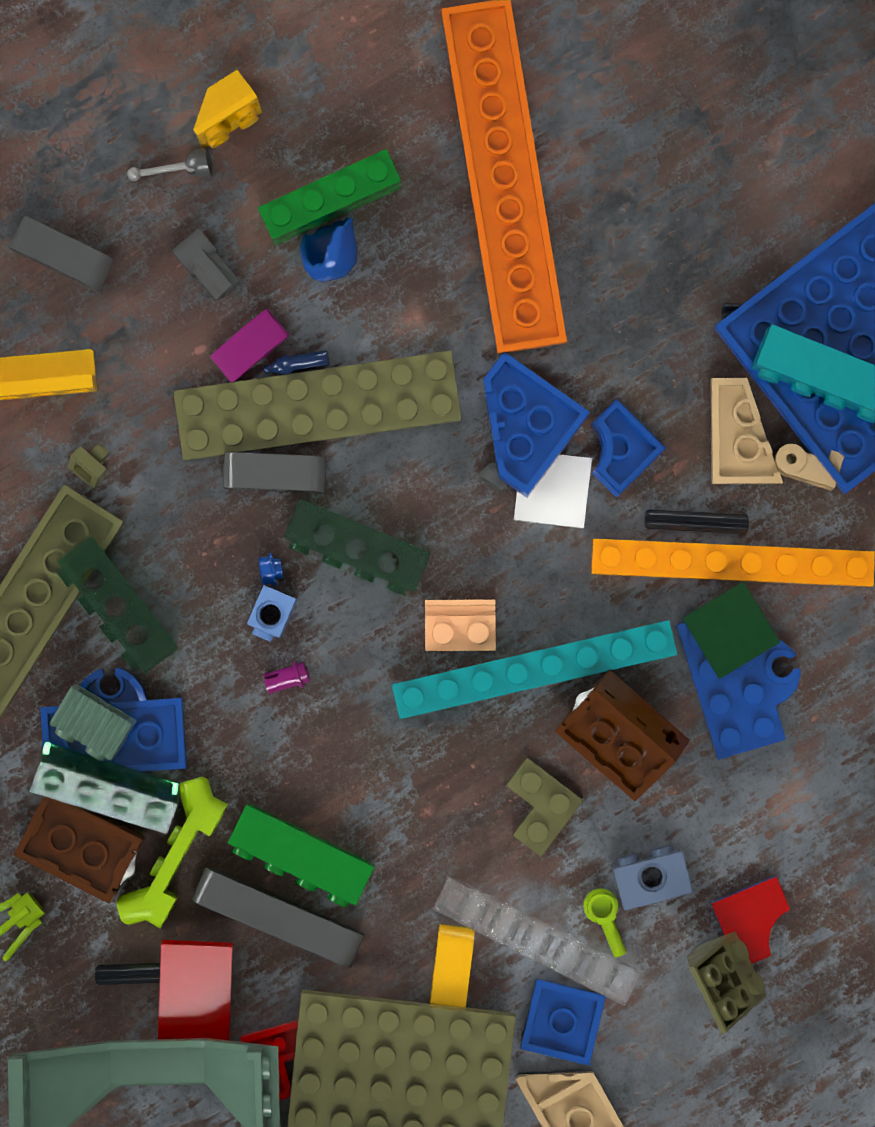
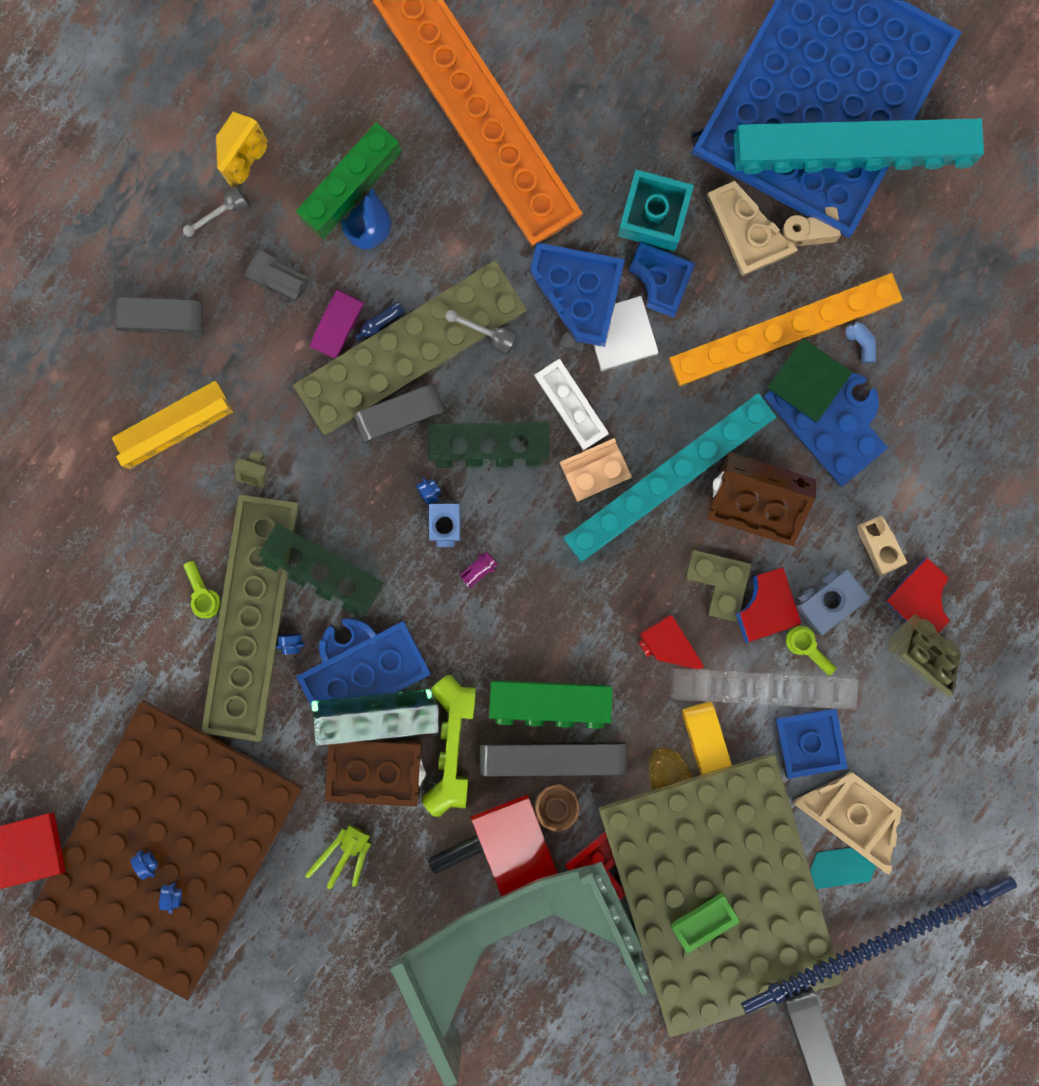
camera: 20 degrees left, 0 degrees up
sand green brick [49,684,137,761] -> none
black axle [644,509,749,534] -> none
none -> blue plate [276,633,305,655]
none -> hinge [445,310,516,353]
none -> white plate [534,359,609,451]
none -> medium nougat hair [534,784,580,832]
none -> teal brick [618,169,694,252]
none -> red slope [638,615,704,670]
none -> clear yellow hat [649,747,692,790]
none -> red tile [736,567,802,643]
none -> medium blue arm [845,322,876,364]
none -> tan leg [857,516,907,578]

